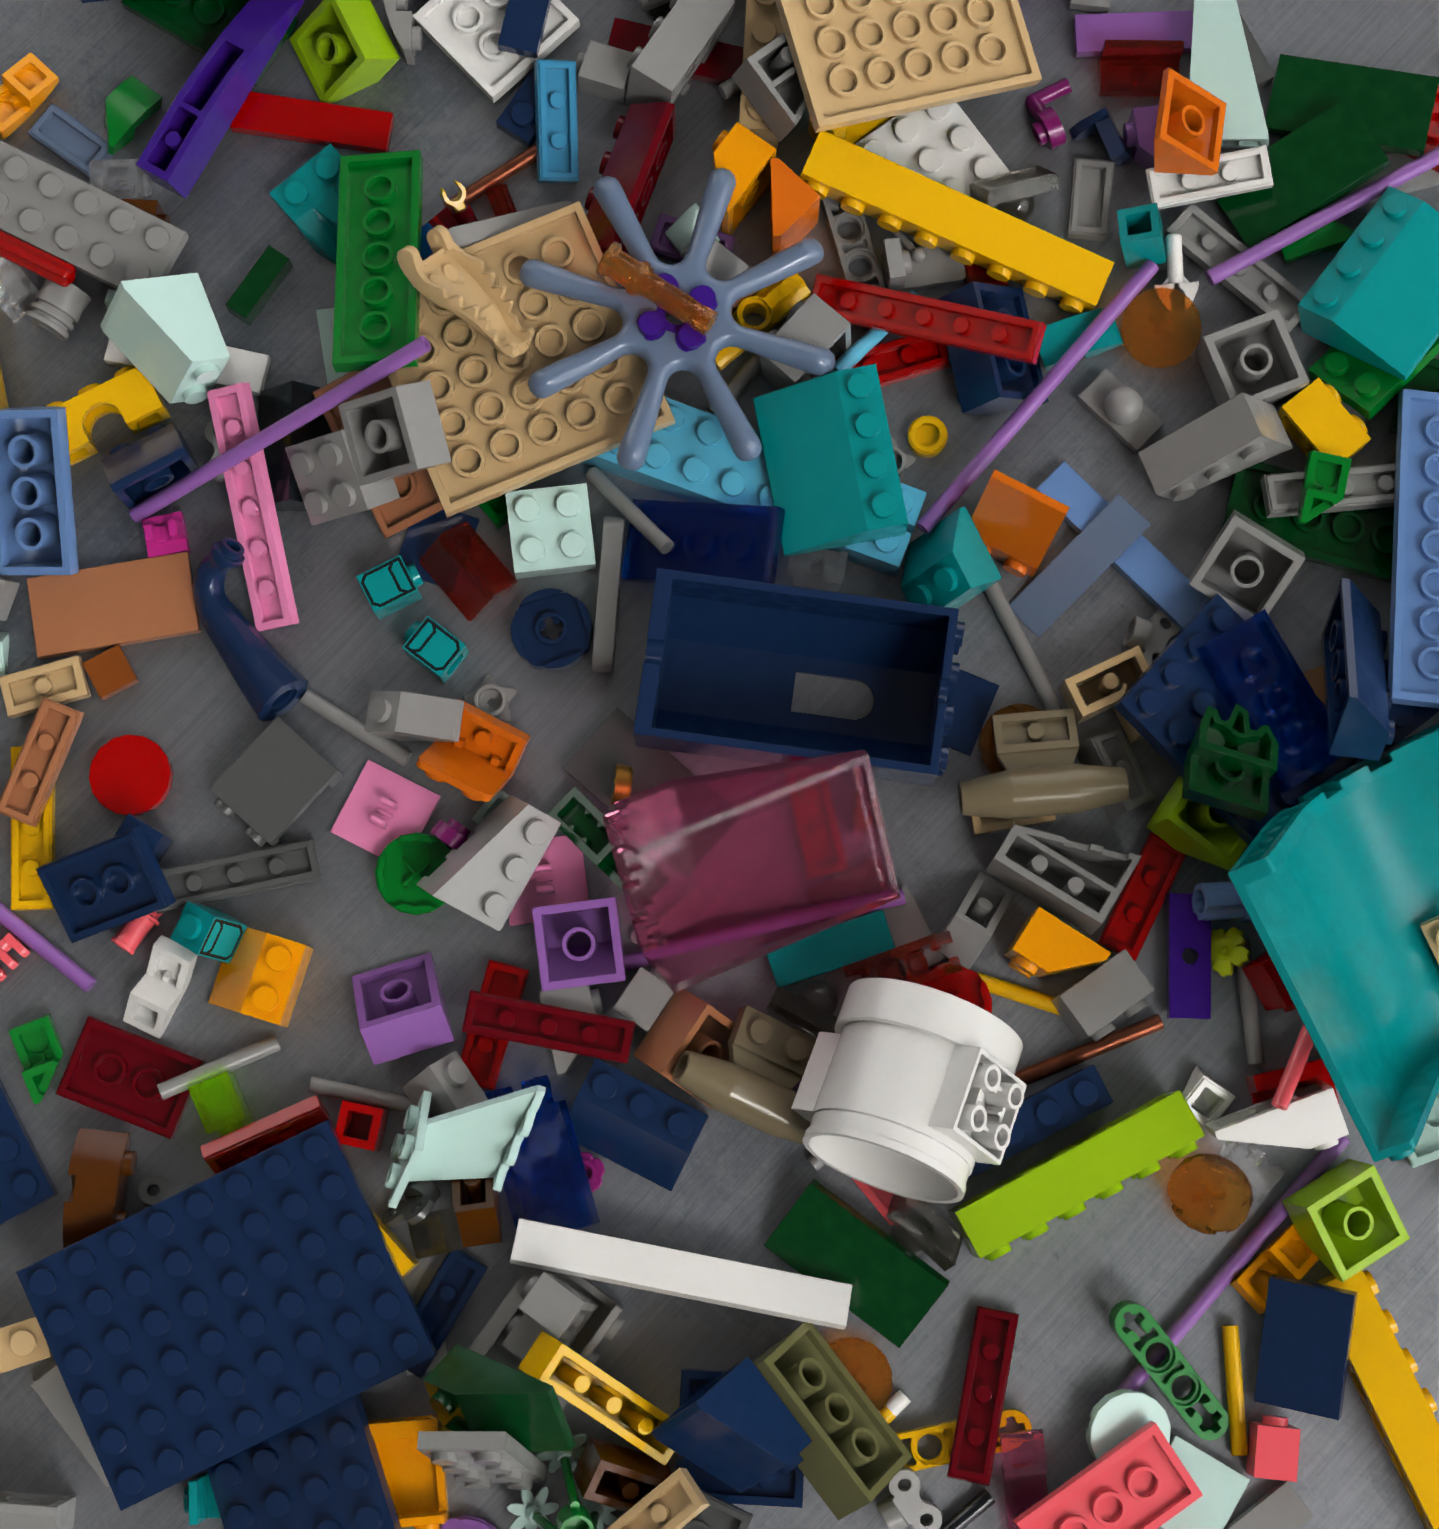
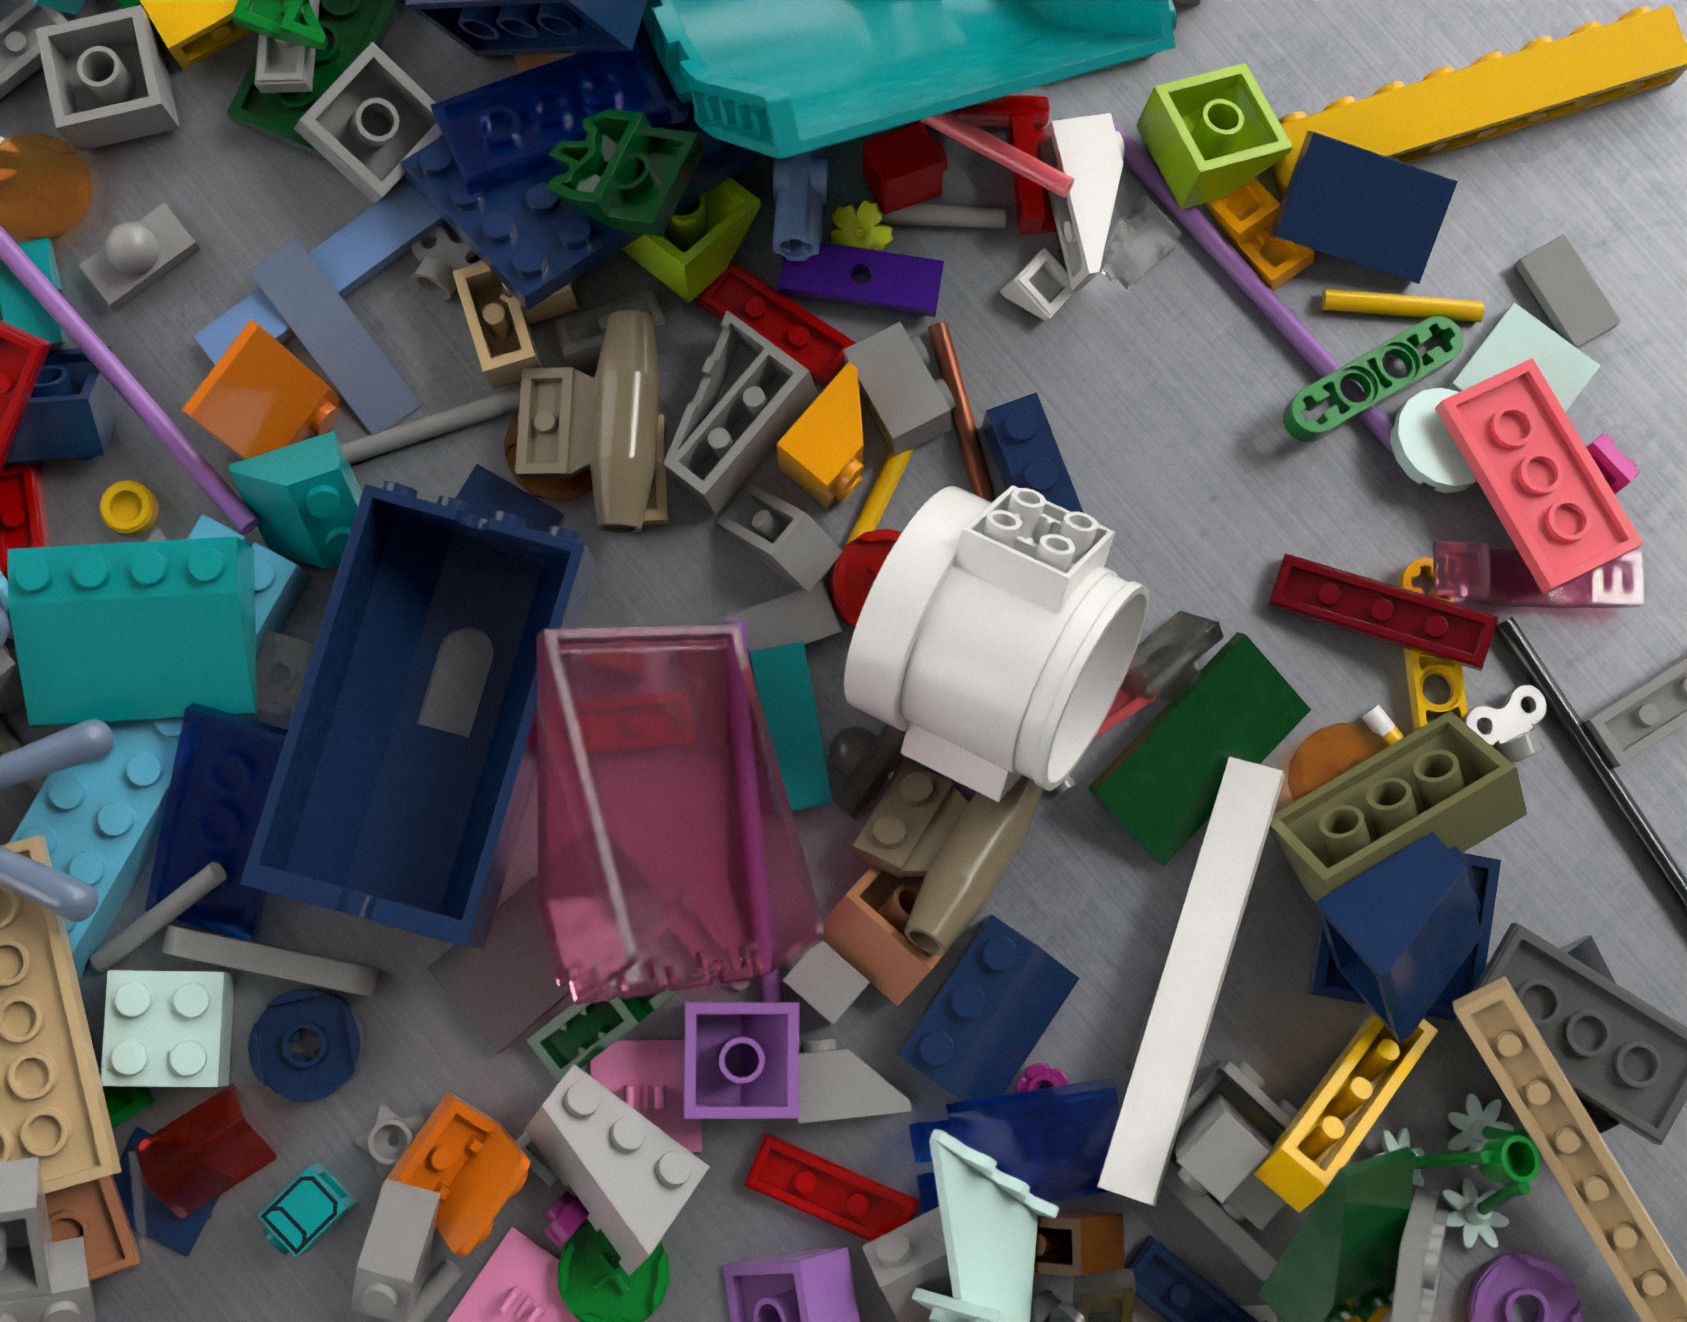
camera: 85 degrees left, 0 degrees up
teal brick [356,555,424,620] -> none
dark red tile [462,990,636,1064] -> none
reddish brown brick [573,1436,672,1512] -> none
pearl gold tile [611,764,633,806] -> none
clear red piece [843,931,963,985] -> none
lime brick [948,1090,1205,1261] -> none
light grey wedge [1138,392,1293,501] -> none
clear orange tile [1167,1153,1253,1235] -> none
coral brick [1246,1414,1301,1482] -> none

